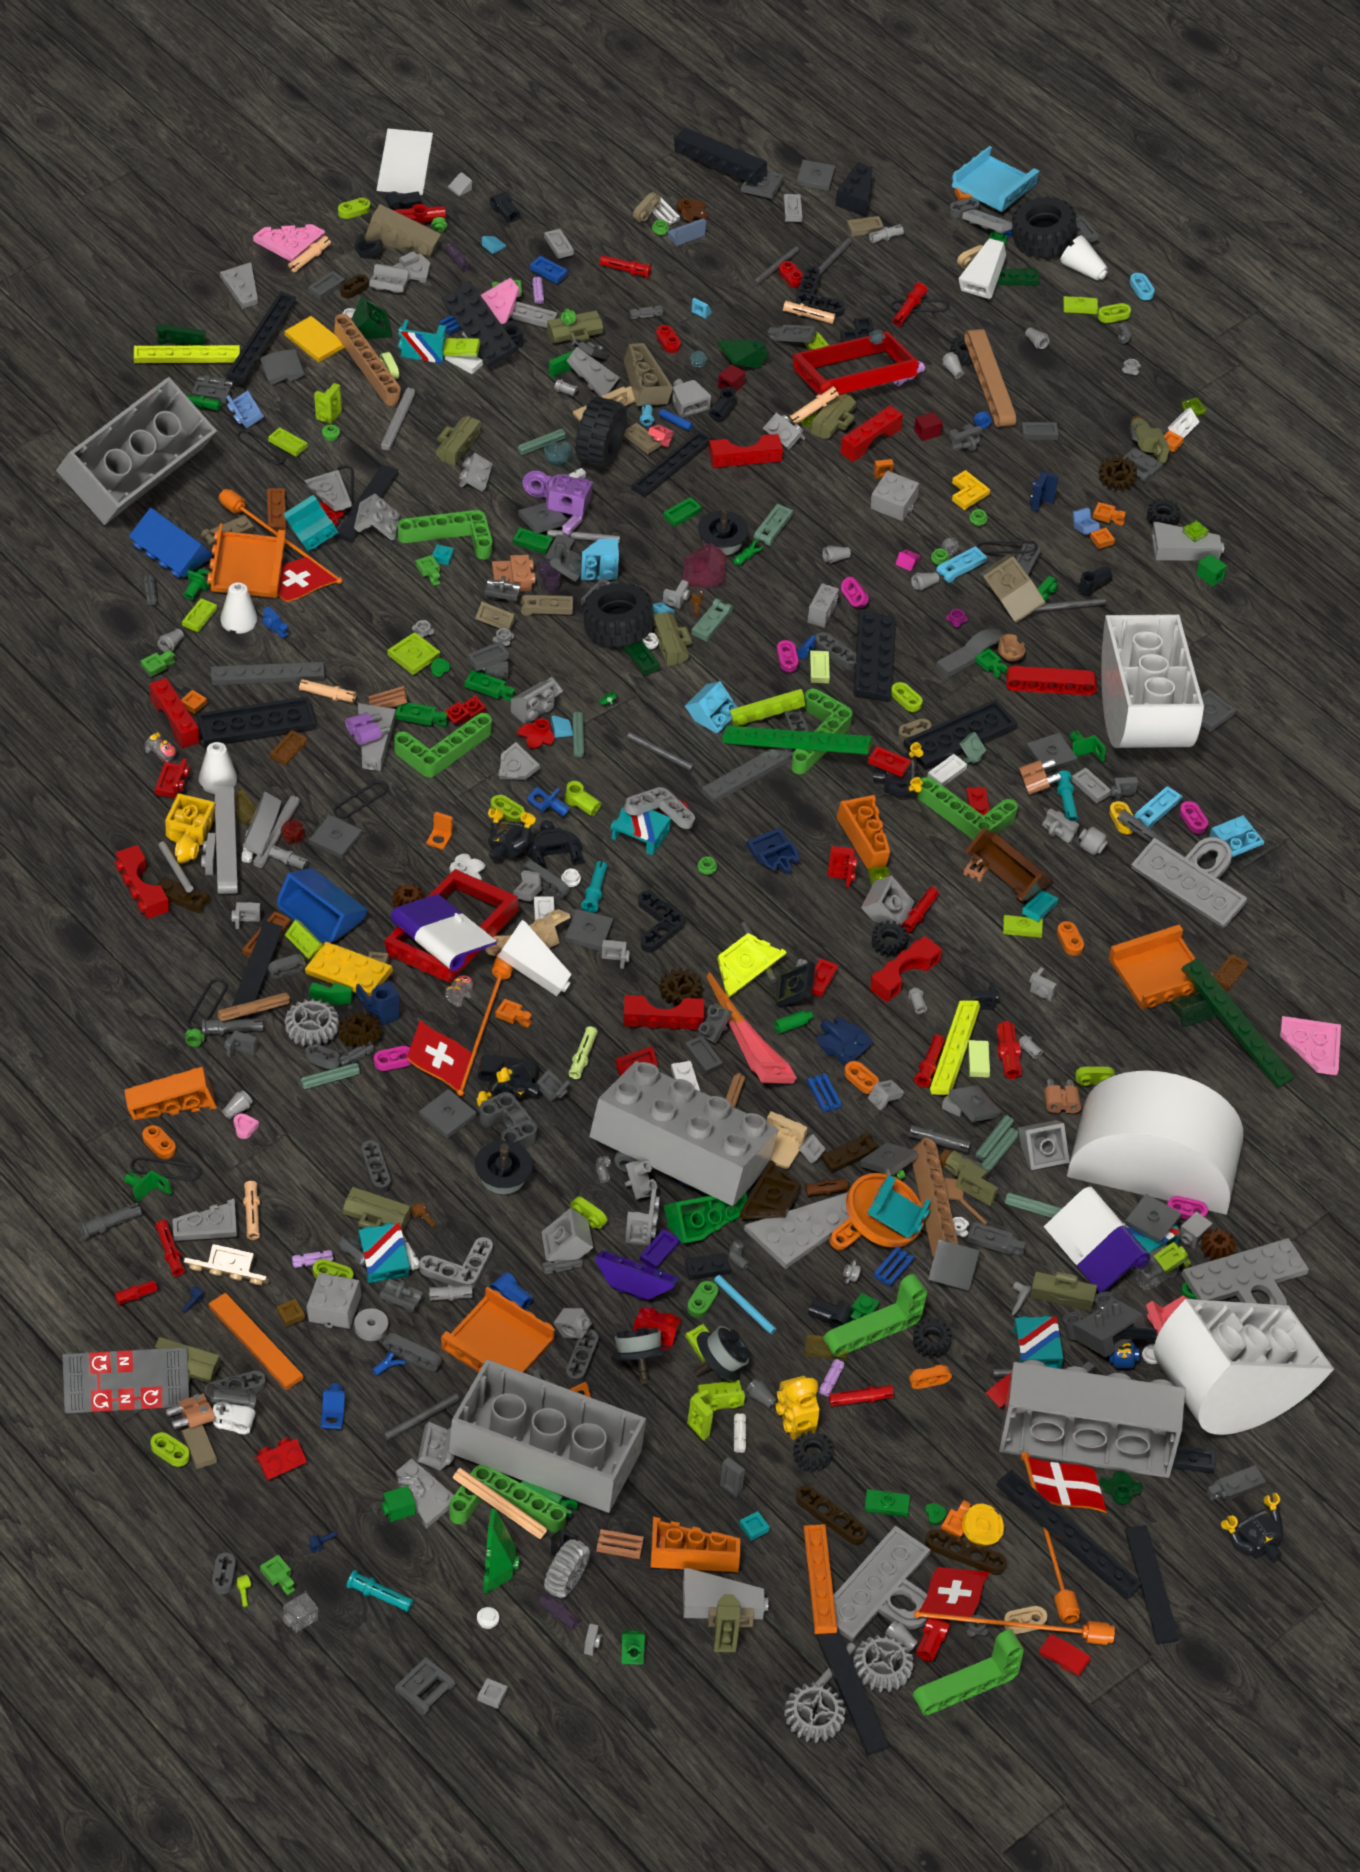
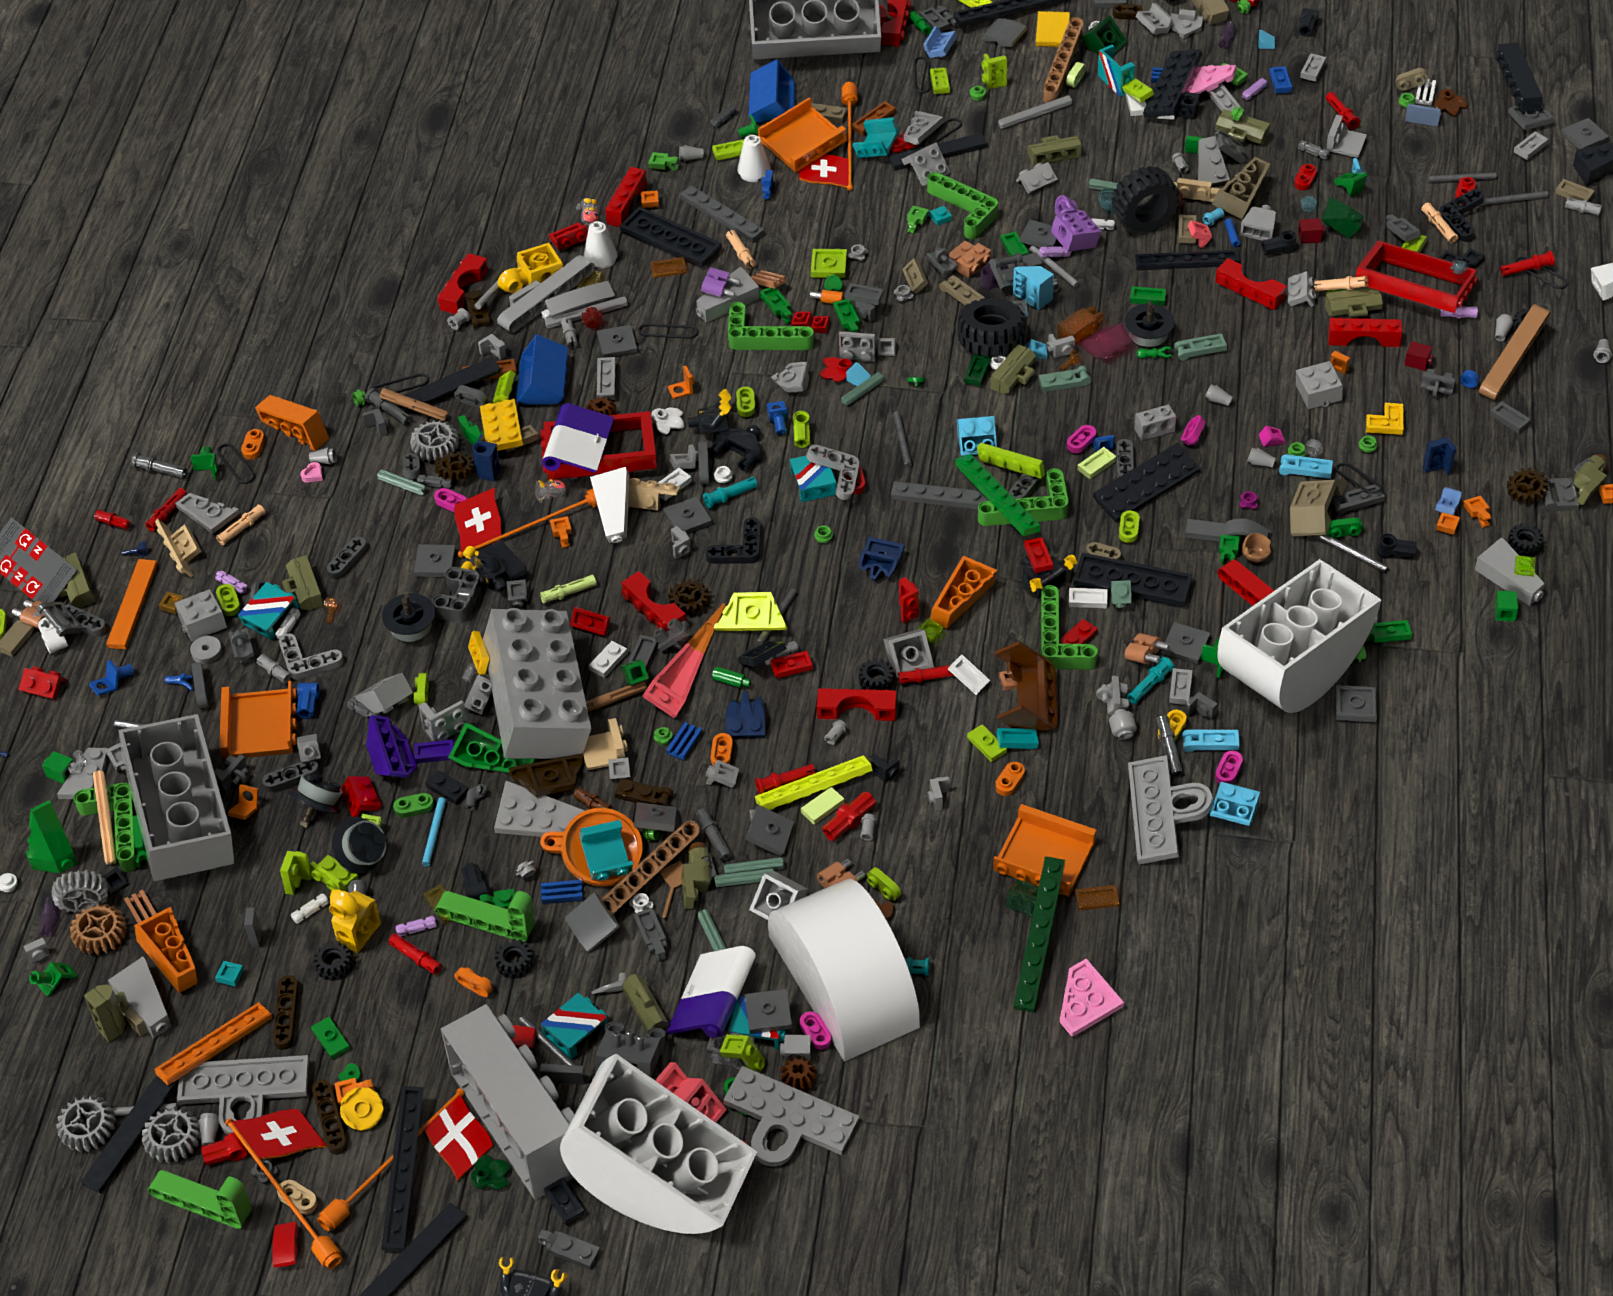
camera: 55 degrees right, 0 degrees up
none -> medium nougat gear [70,903,127,956]
none -> light grey bush [447,308,470,330]
none -> yellow tile [468,631,489,675]
none -> light grey plate [597,357,616,400]
none -> green brick [620,659,649,685]
none -> bright green plate [654,727,673,745]
none -> orange piece [810,290,844,304]
none -> white tile [948,655,990,695]
none -> clear orange hinge [1057,306,1104,345]
none -> light grey bracket [1326,115,1367,157]
none -> green slope [1334,172,1367,197]

